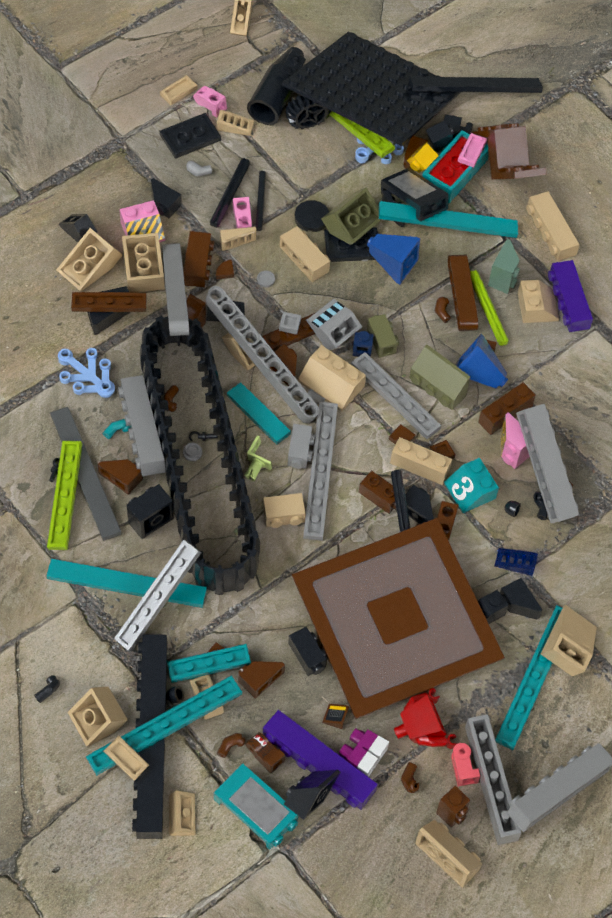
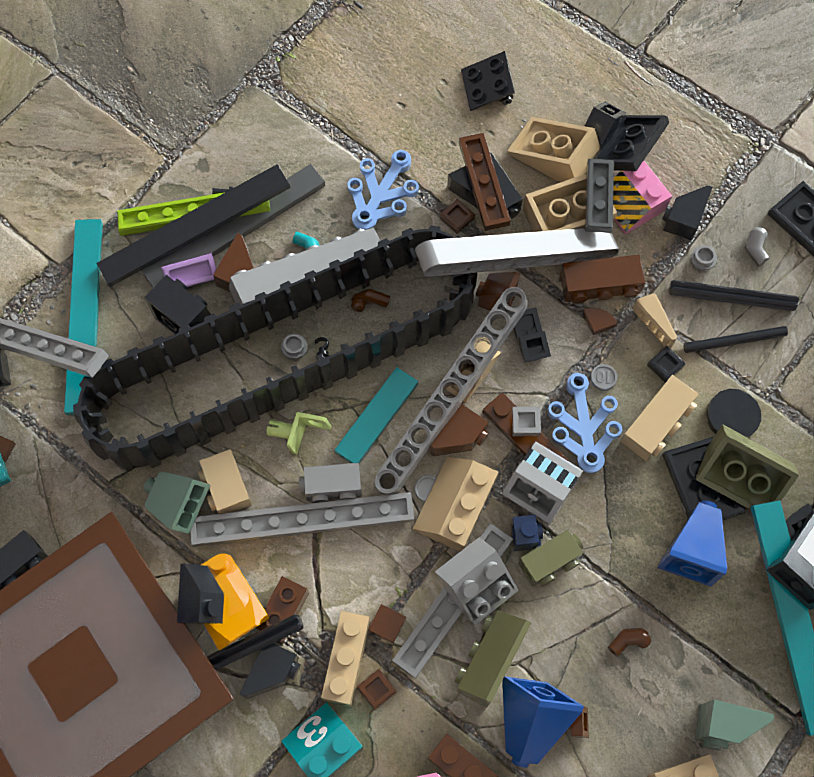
camera: 80 degrees right, 10 degrees up
bright pink leg [233,197,252,228] -> none
reddish brown leg [438,501,459,540] -> none
reddish brown beam [448,254,478,331] -> none
lime axle [470,270,509,346] -> none
none -> black tile [96,164,291,287]
none -> sand green torso [144,471,210,534]
none -> lavender tile [161,253,216,287]
none -> black slope [177,563,224,624]
none -> light orange slope [201,553,269,651]
none -> light grey slope [435,537,519,626]
none -> reddish brown tile [439,198,475,234]
none -> black hinge [461,51,515,111]
none -> light blue plant [547,373,622,473]
none -> dark grey tile [585,159,614,233]
none -> black tile [593,115,670,171]
none -> black tile [647,346,686,383]
none -> light grey plate [691,245,717,271]

